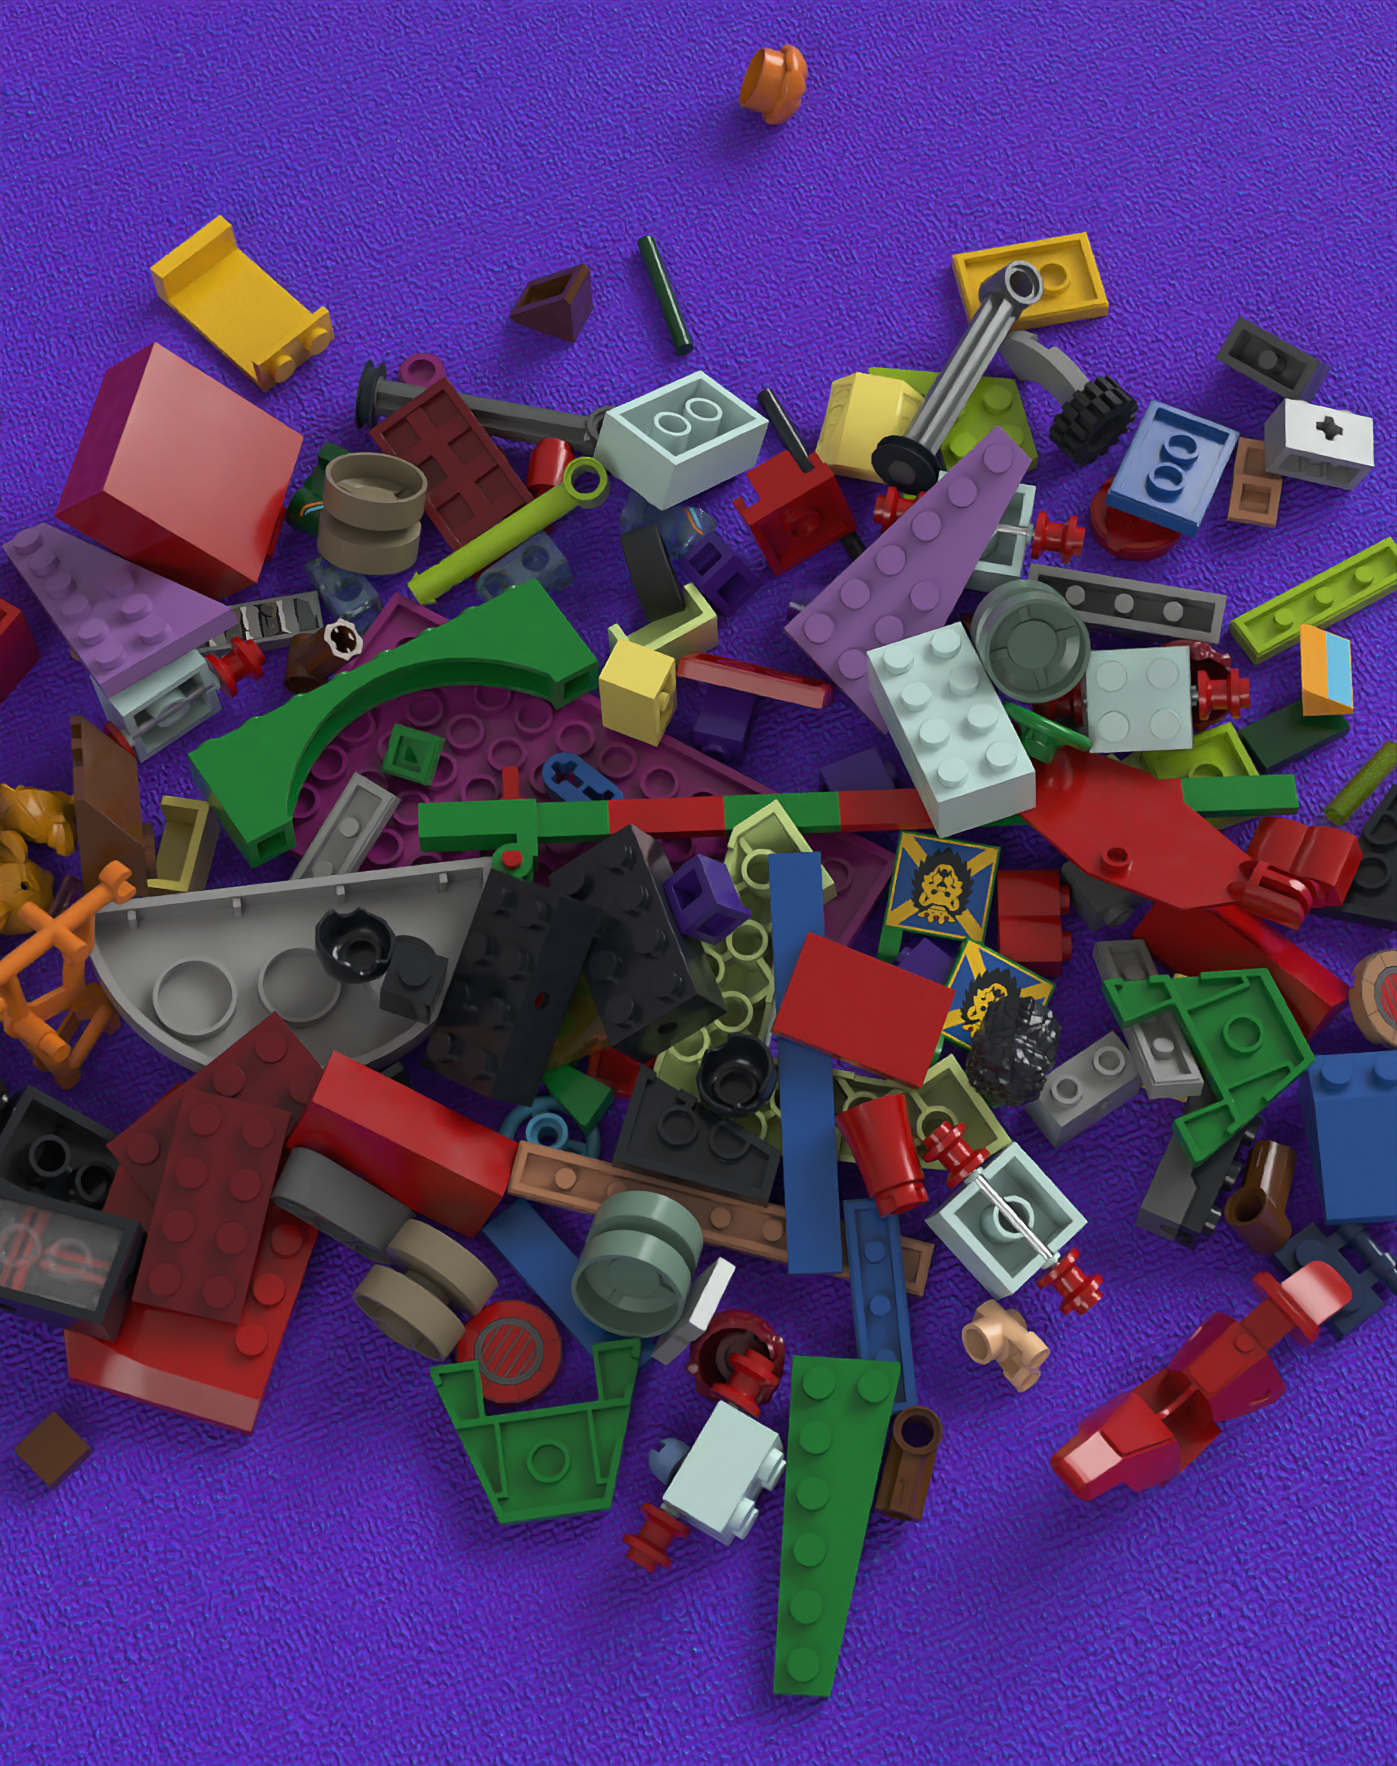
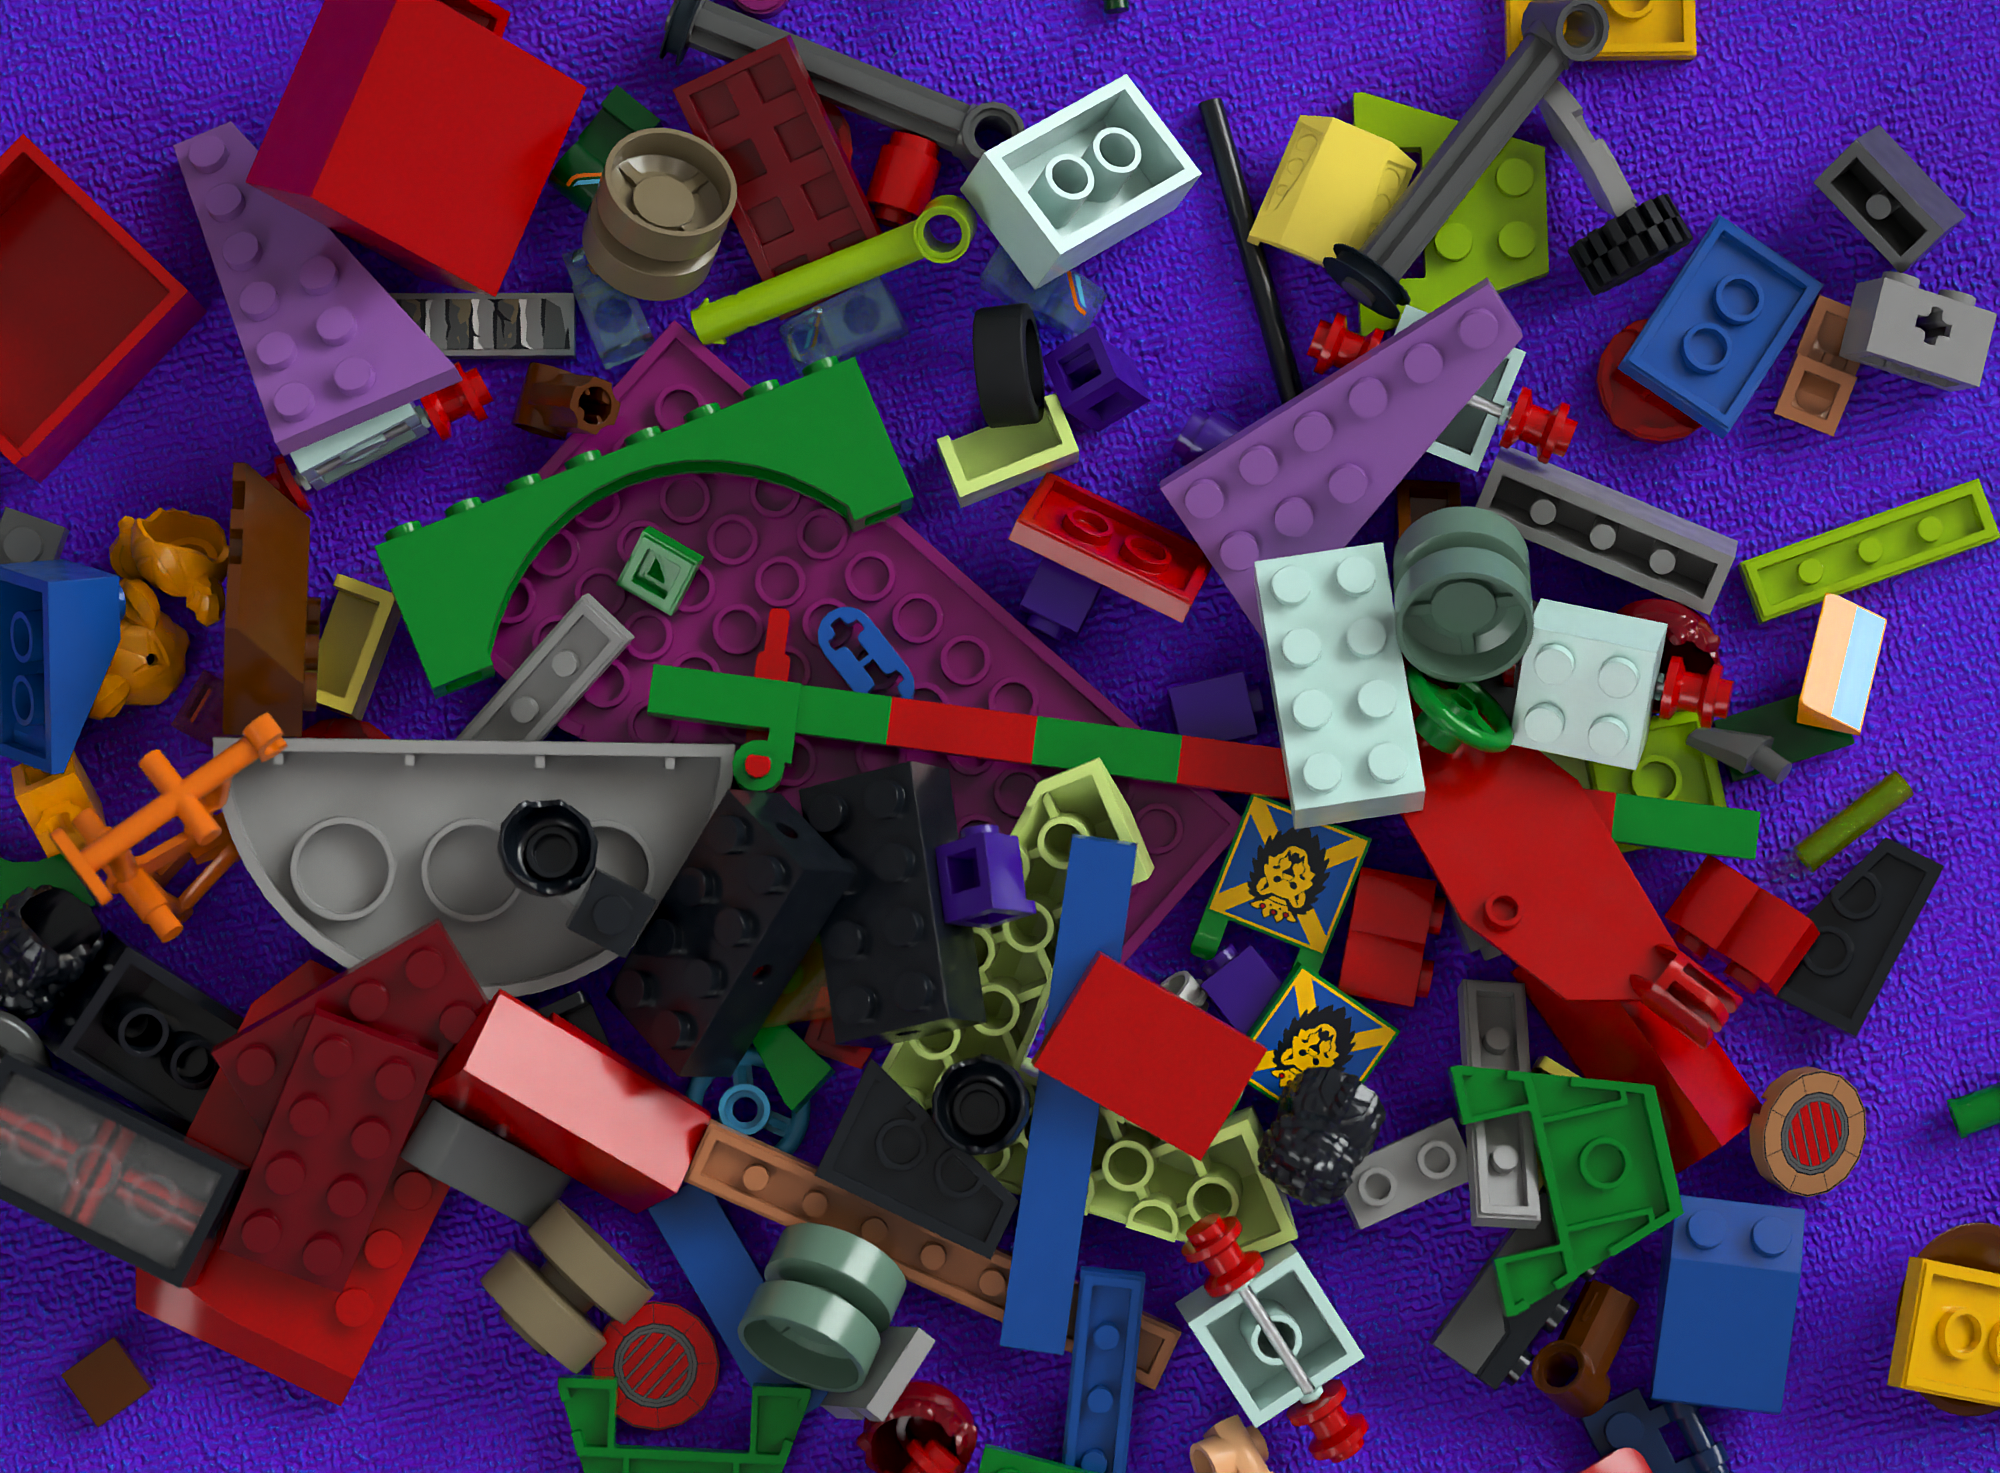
camera: 10 degrees right, 20 degrees up
light yellow panel [598,639,677,747] -> none
red panel [732,450,858,577] -> none
red plant [834,1094,929,1218] -> none
none -> dark grey bar [1686,727,1792,784]

